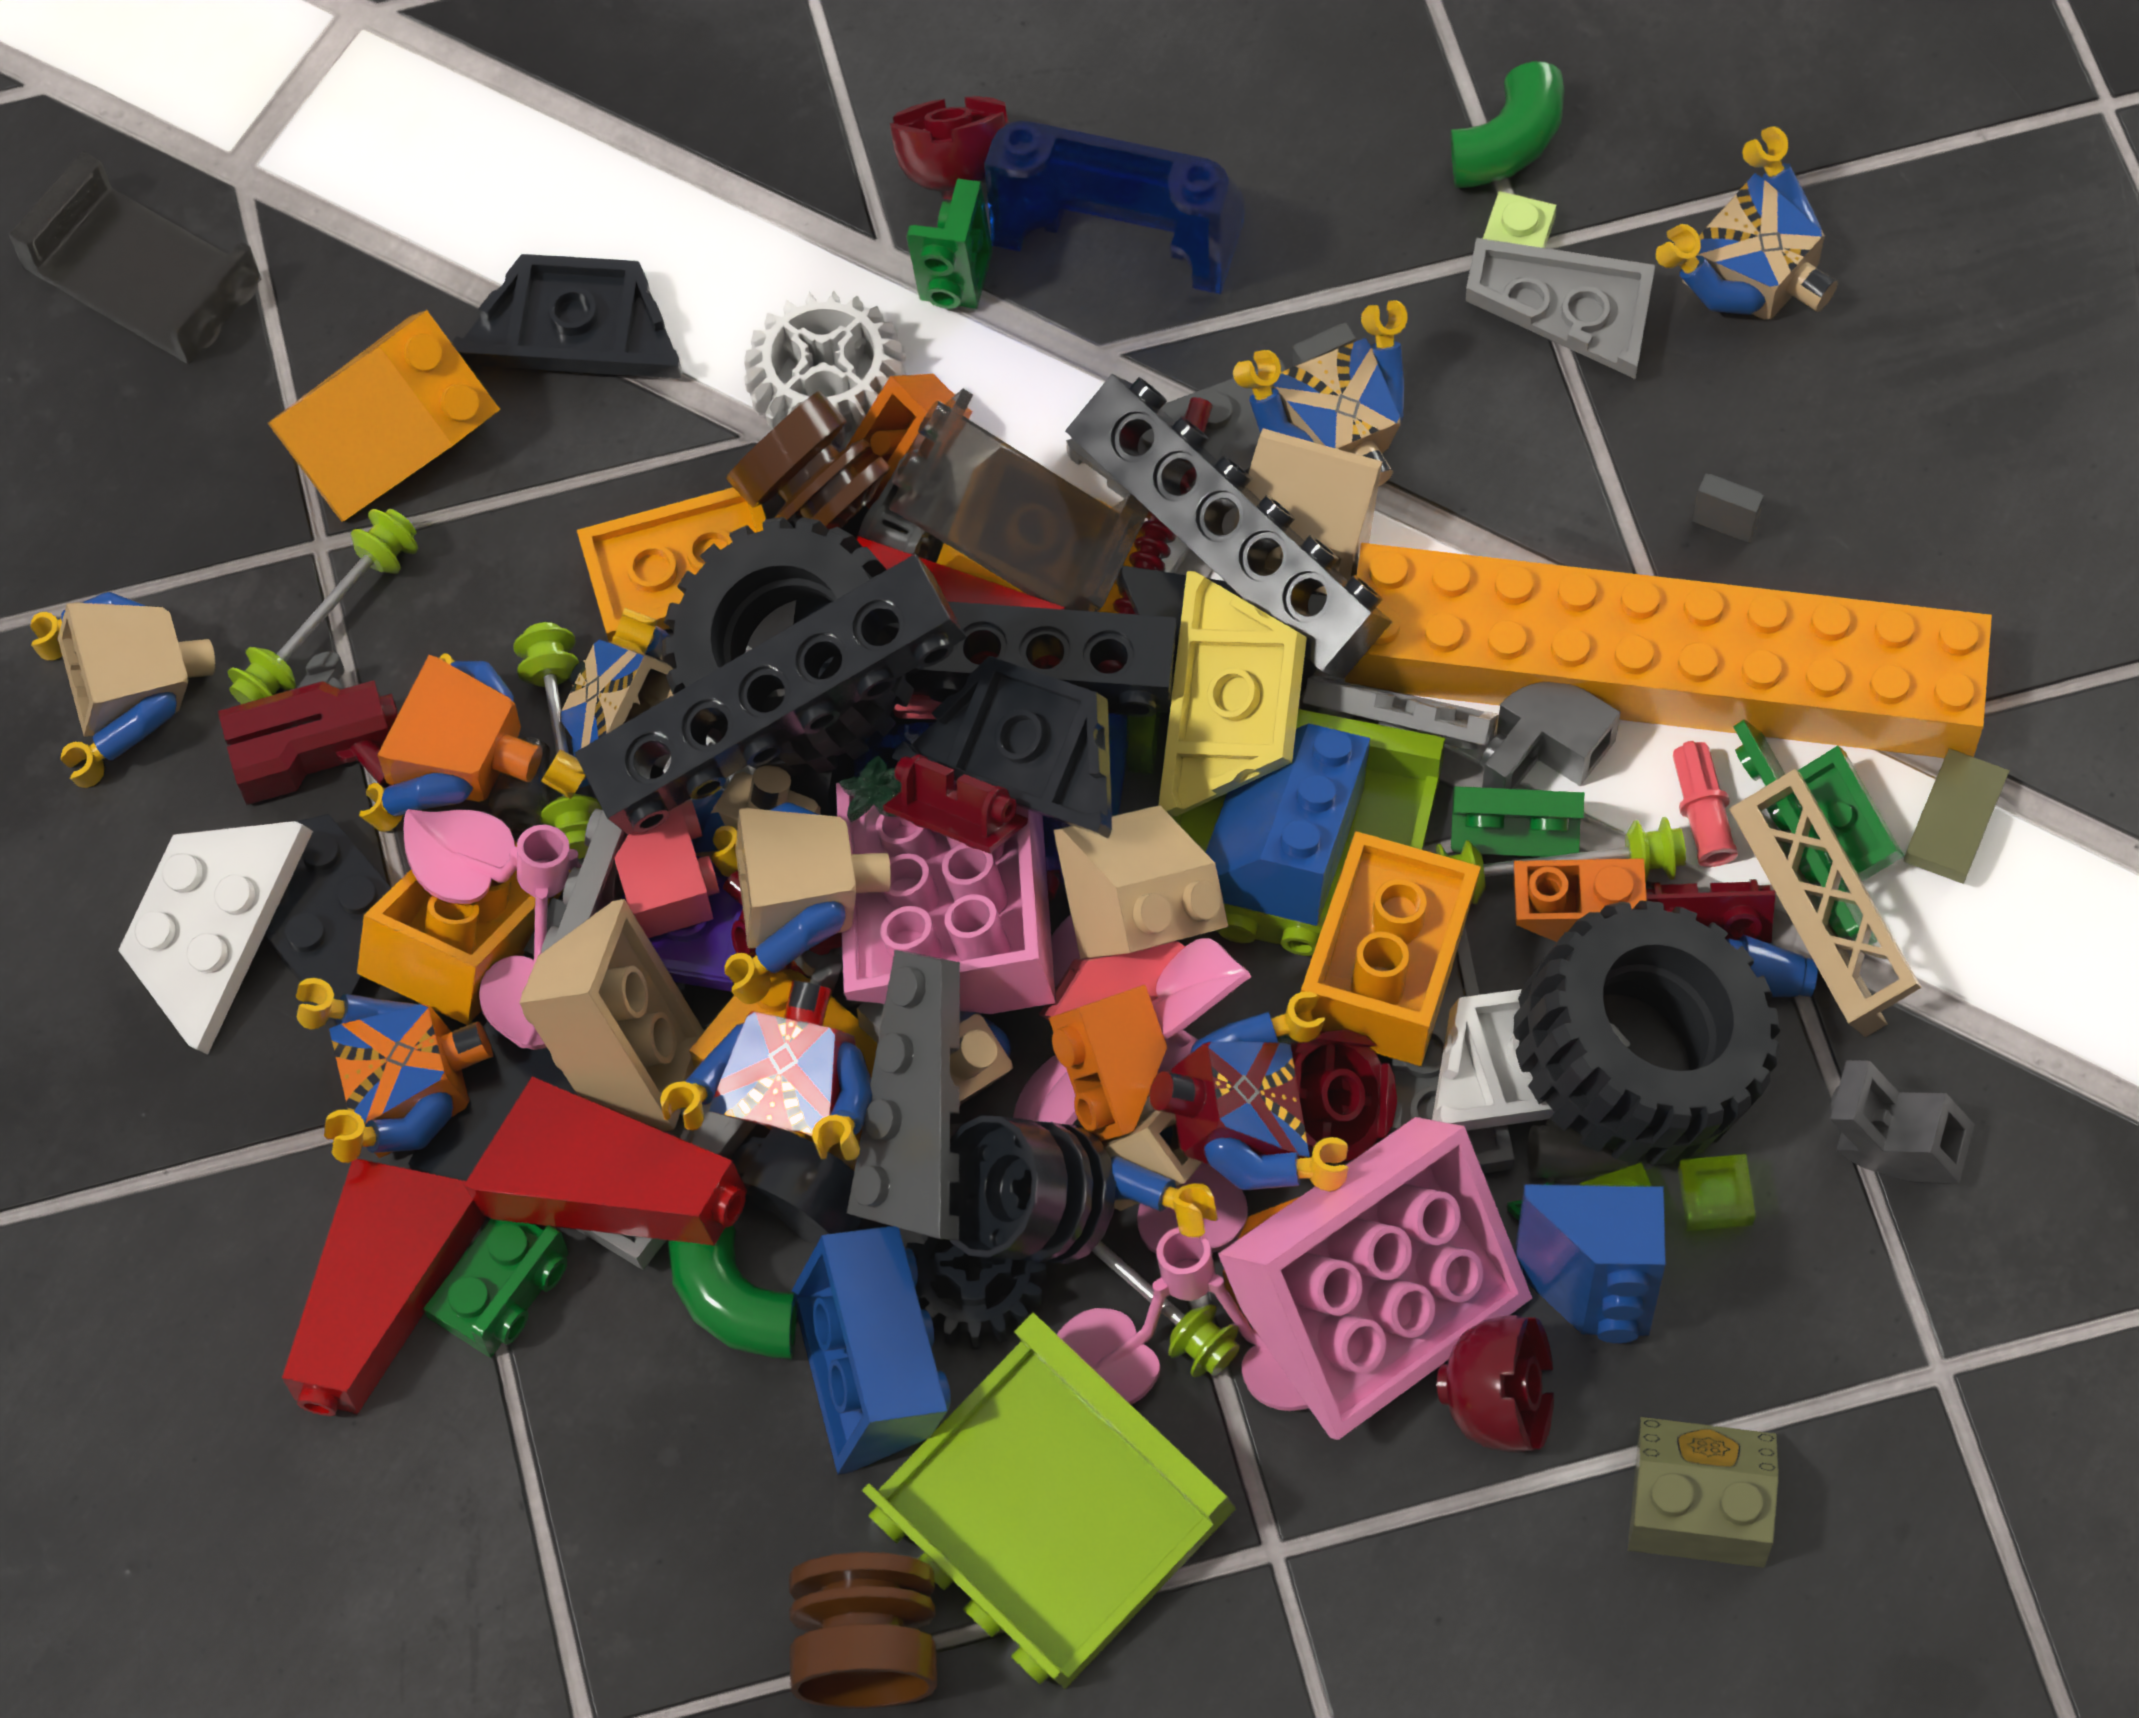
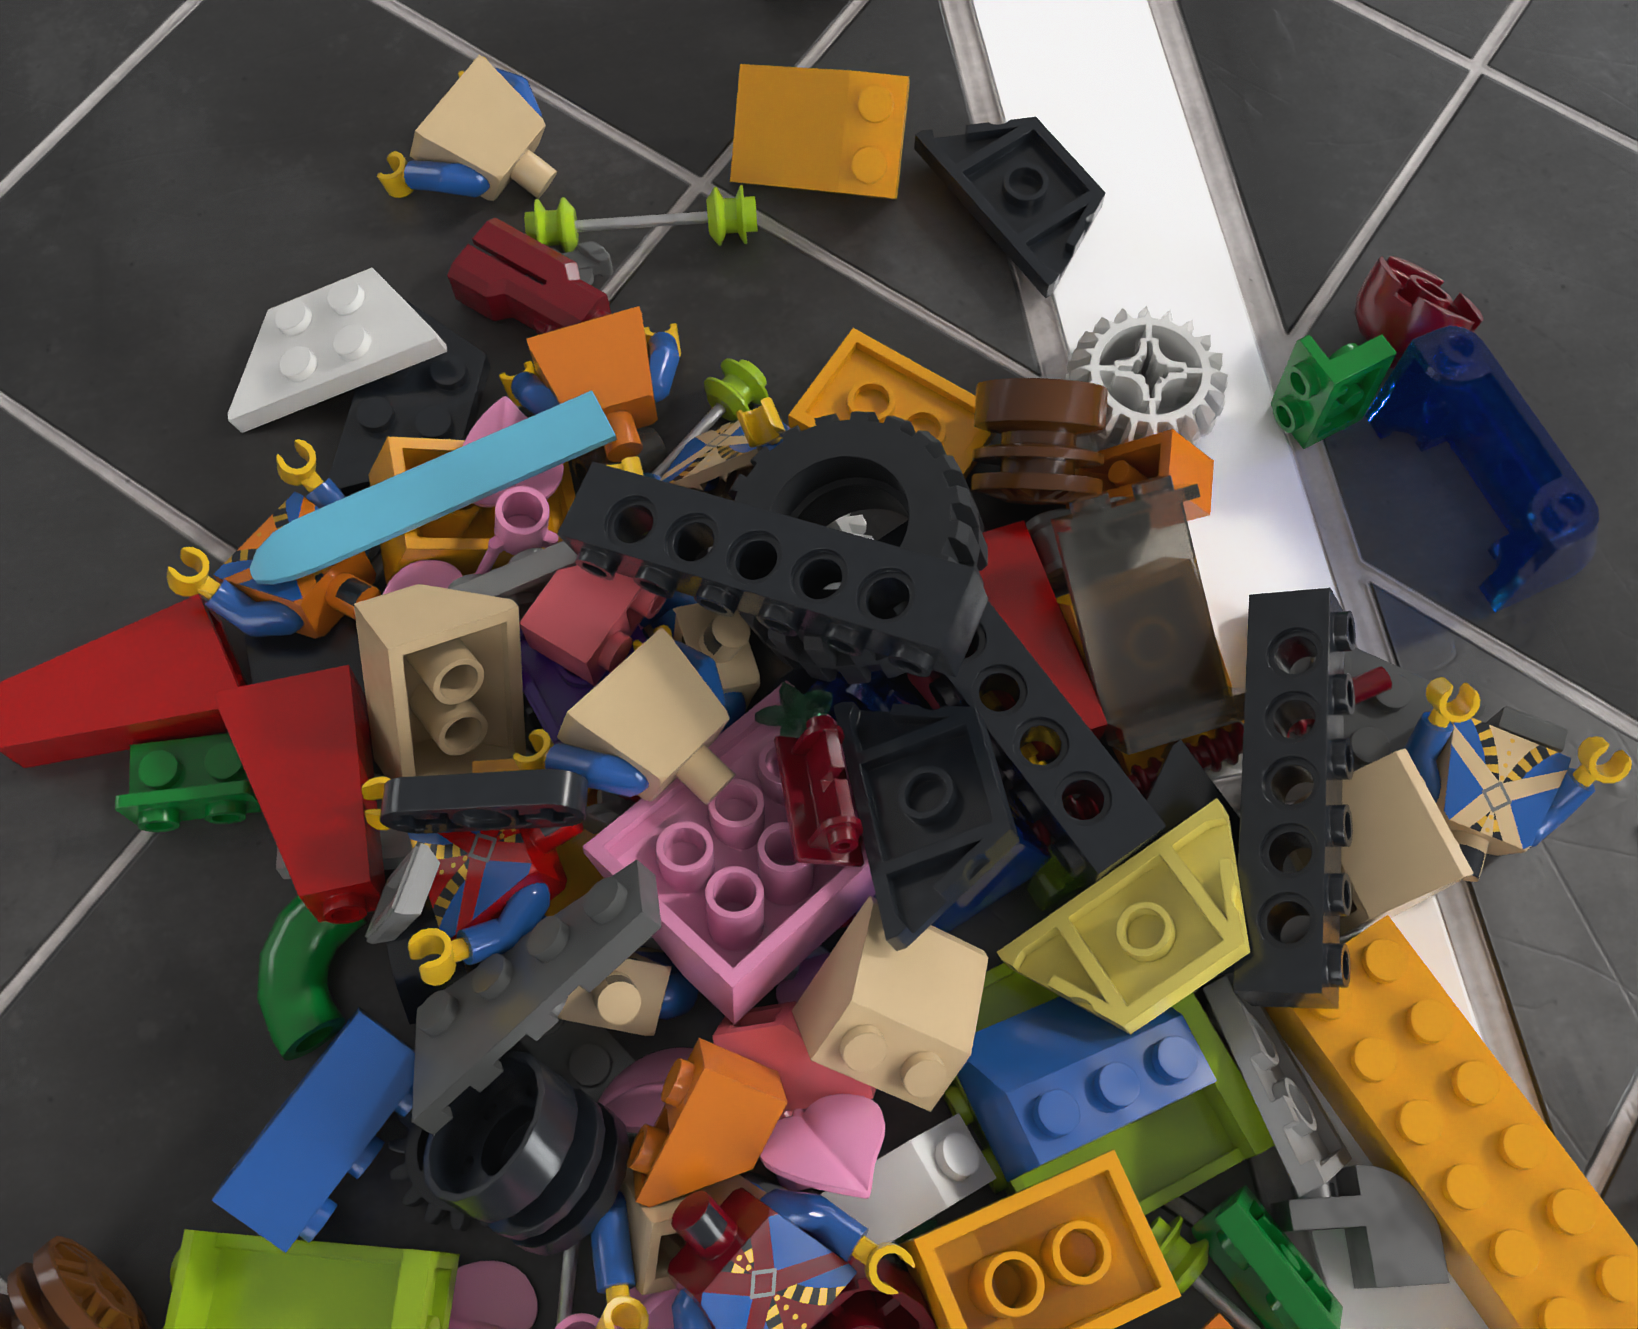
camera: 45 degrees right, 5 degrees up
none -> medium azure piece [250,390,617,585]
none -> light grey tile [365,843,440,944]
none -> black beam [380,769,589,834]
none -> white slope [820,1113,996,1244]

